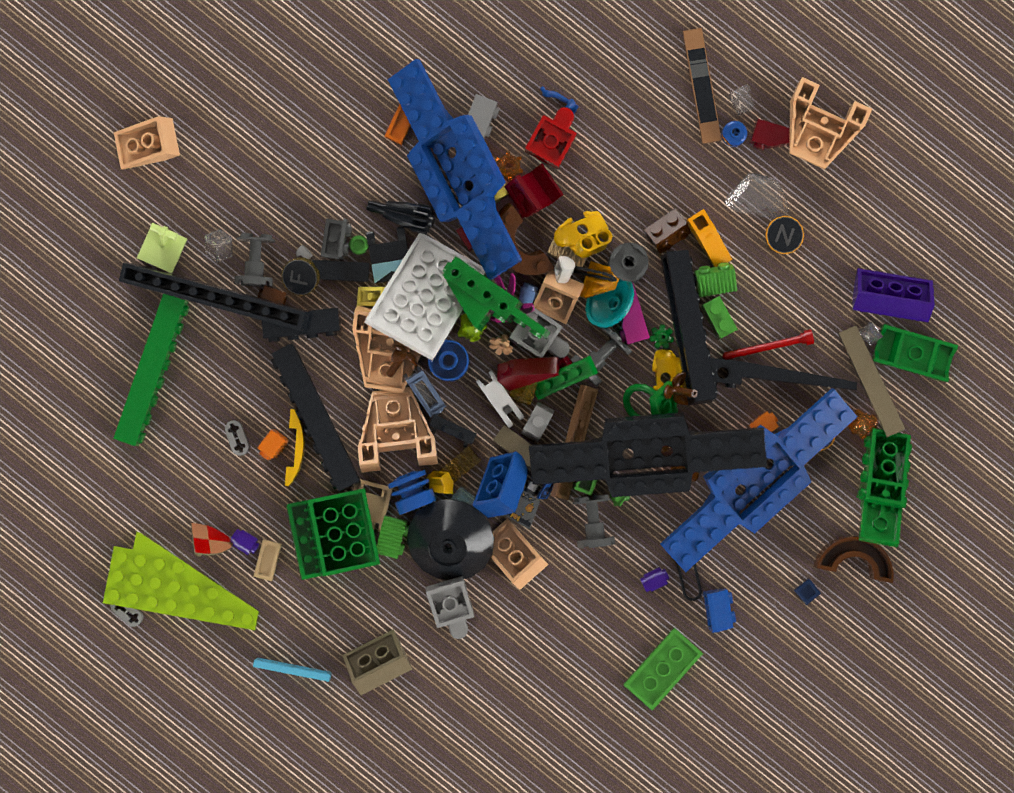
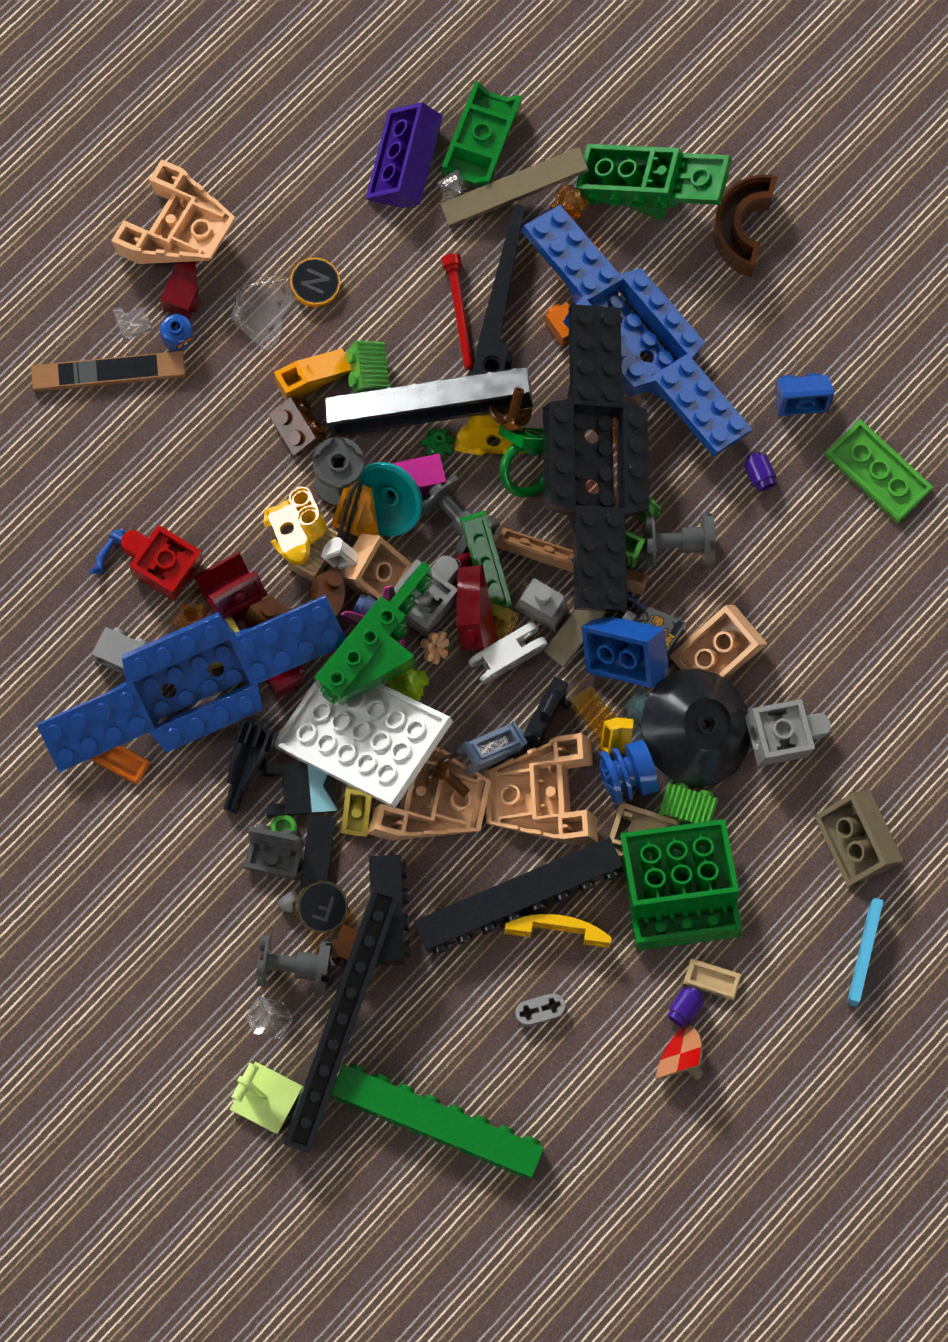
camera: 85 degrees left, 15 degrees down
lime wing [103,532,259,630] -> none
light grey beam [110,605,144,627] -> none
light nougat slope [114,116,180,170] -> none
orange brick [257,429,290,460] -> none
blue wheel [428,340,469,382] -> none
black piece [676,562,702,601] -> none
bright green brick [700,296,738,340] -> none
dark blue tile [794,578,821,605] -> none

